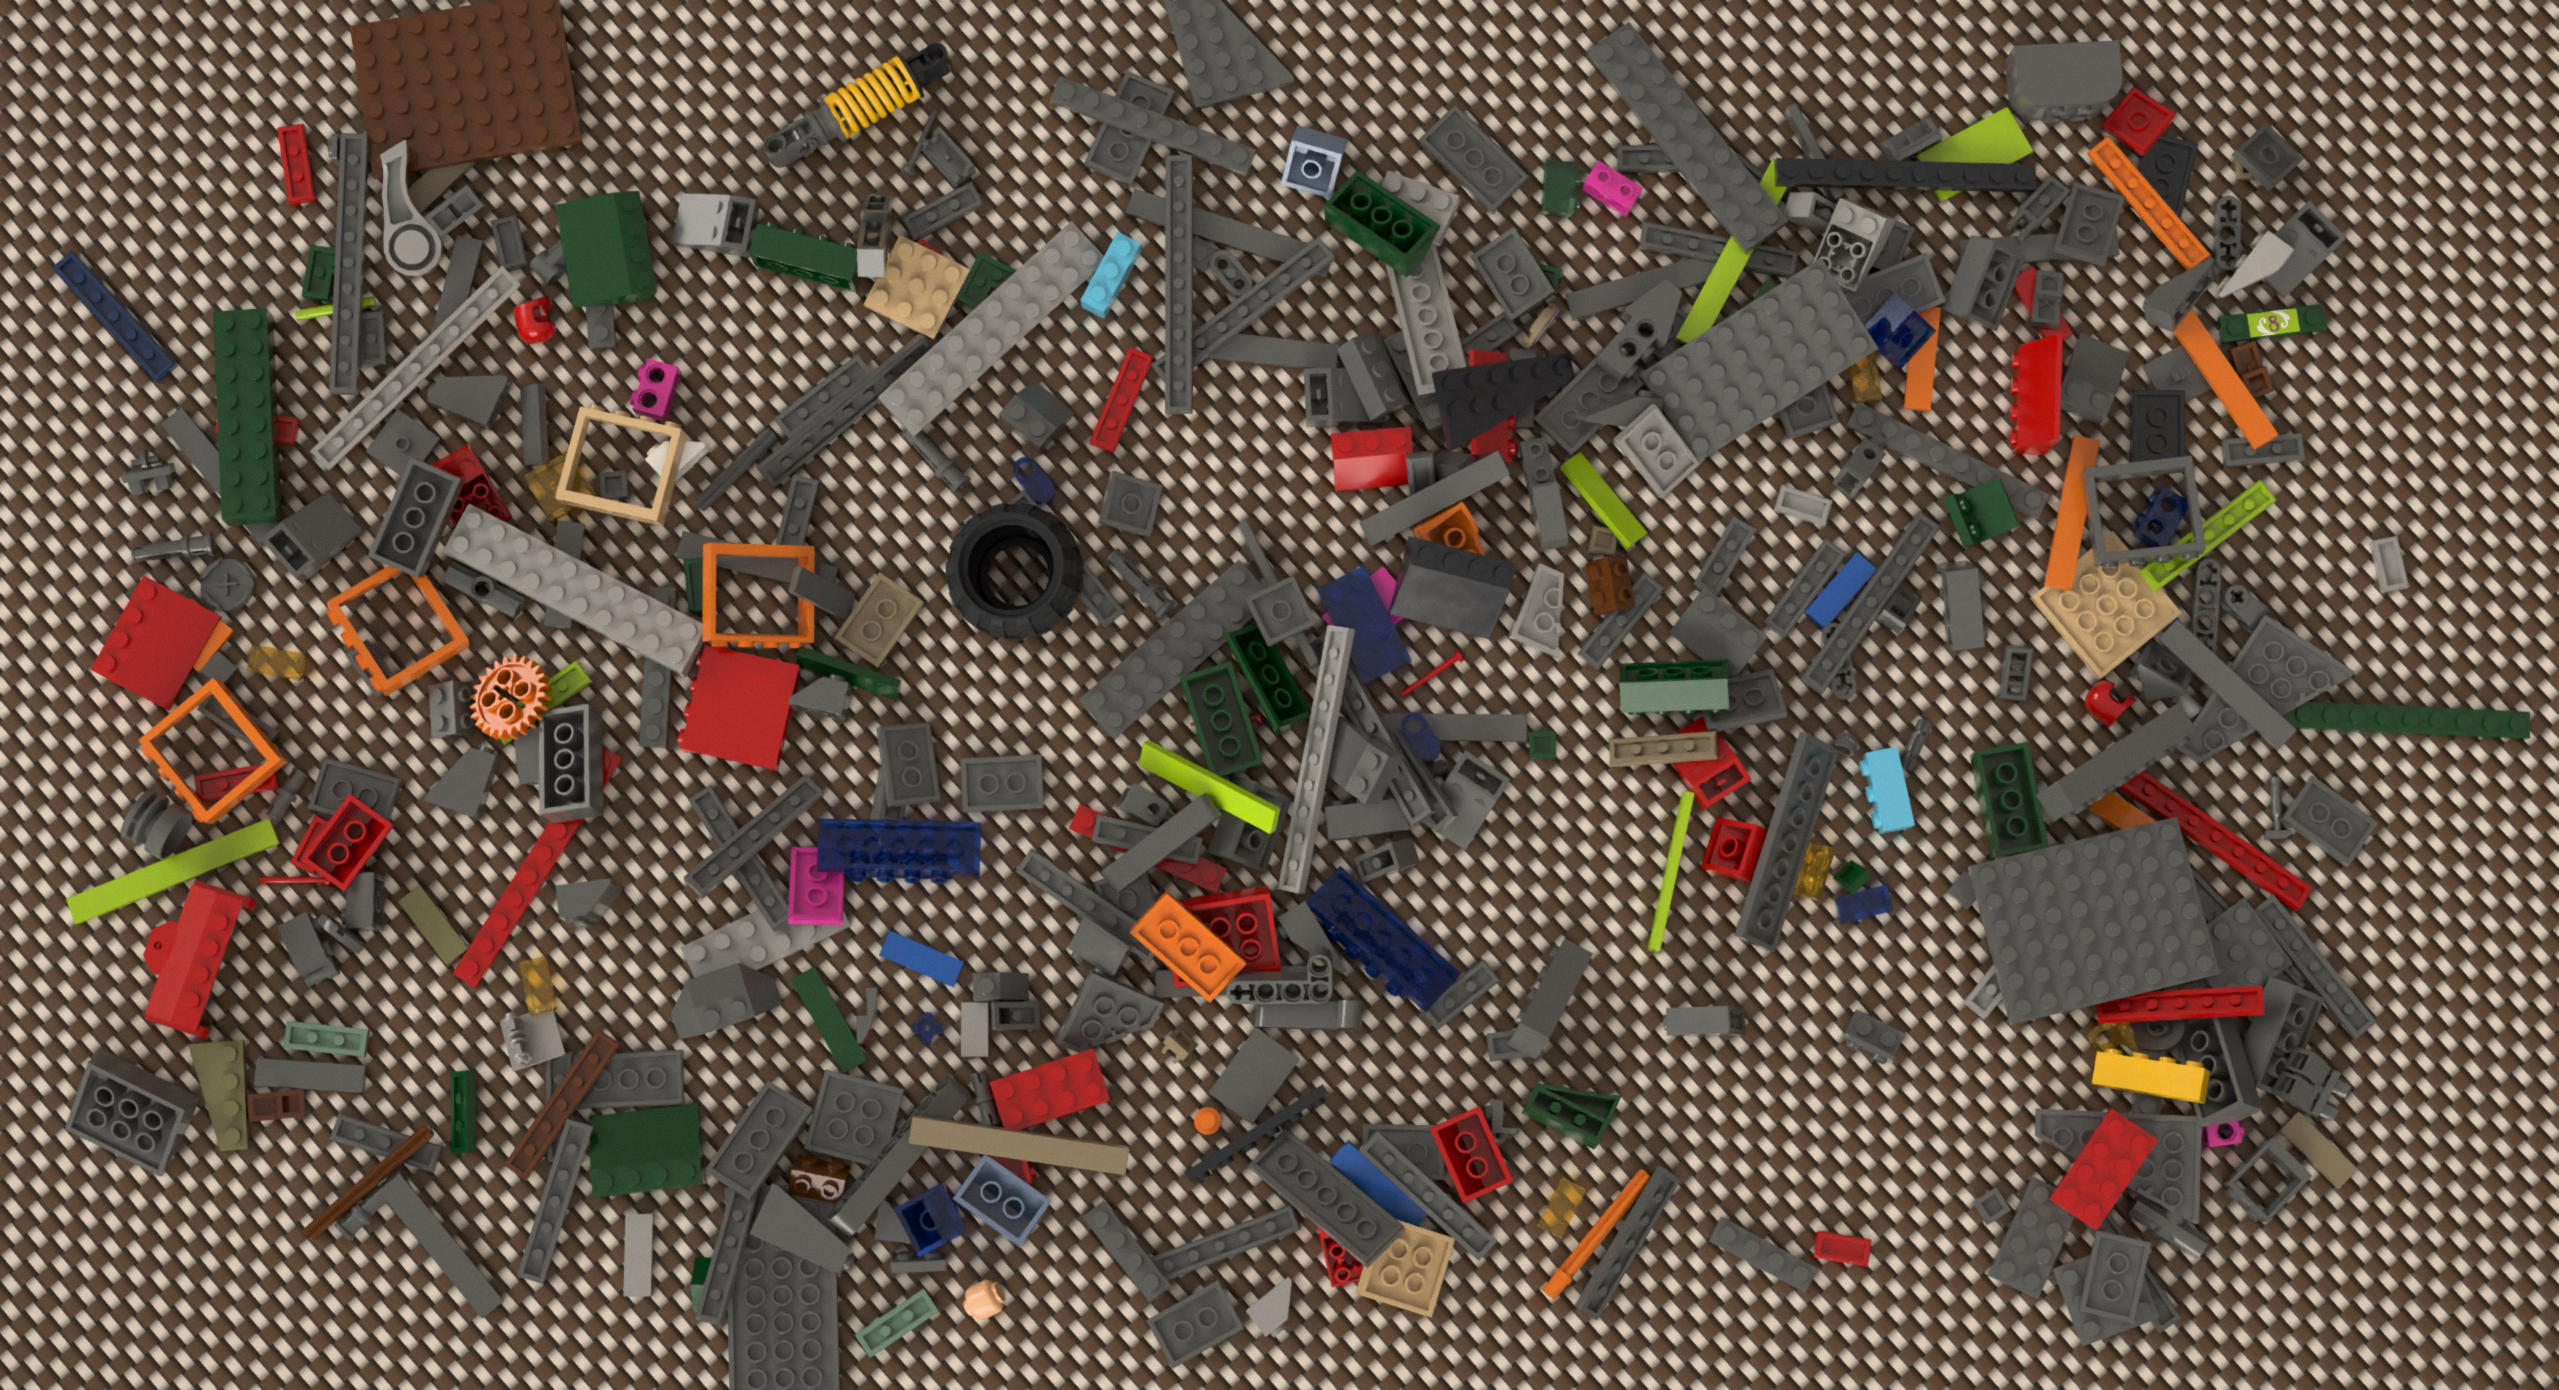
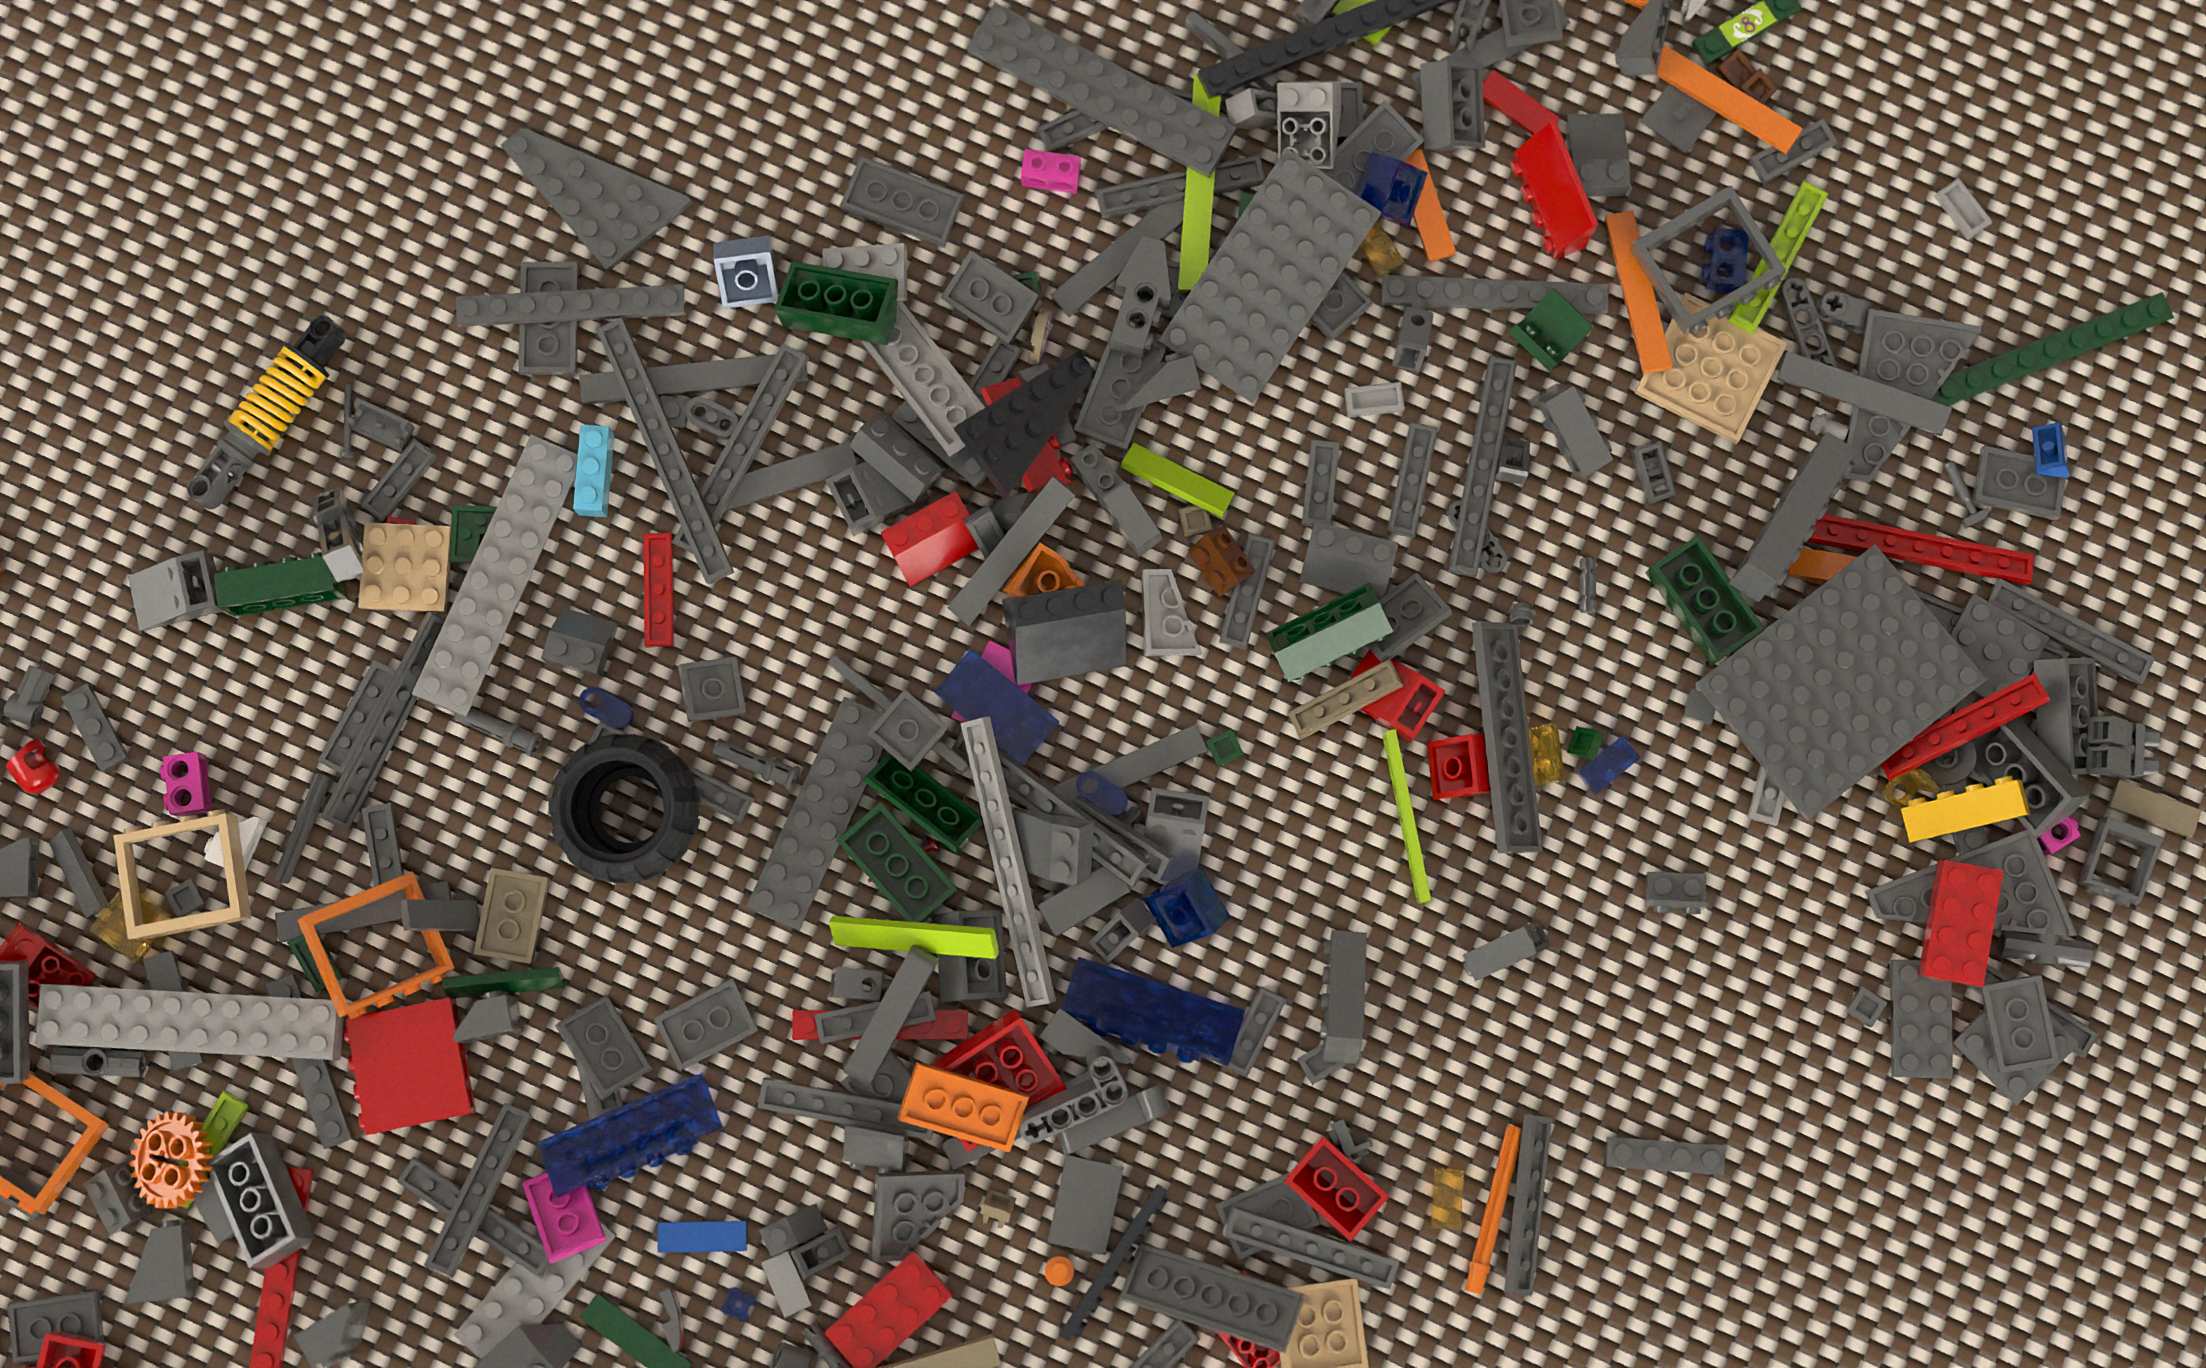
camera: 20 degrees left, 0 degrees up
dark green slope [555,191,657,308] -> none
blue tile [1330,1140,1428,1226] -> none
red piece [1400,650,1464,698] -> none
dark green wedge [1521,1083,1622,1149] -> none
clear green brick [1541,159,1582,218] -> none
light grey tile [1614,404,1701,499] -> none
blue tile [1804,552,1877,629] -> none
red tile [1813,1231,1872,1267] -> none
medium azure brick [1860,747,1915,834] -> none
dark grey slope [2031,270,2063,329] -> none
red helmet [2084,680,2137,728] -> none
dark grey slope [2128,639,2193,701] -> none
black tile [2130,390,2185,463] -> none
none -> clear blue slope [1143,868,1231,948]
none -> blue slope [2032,422,2070,478]

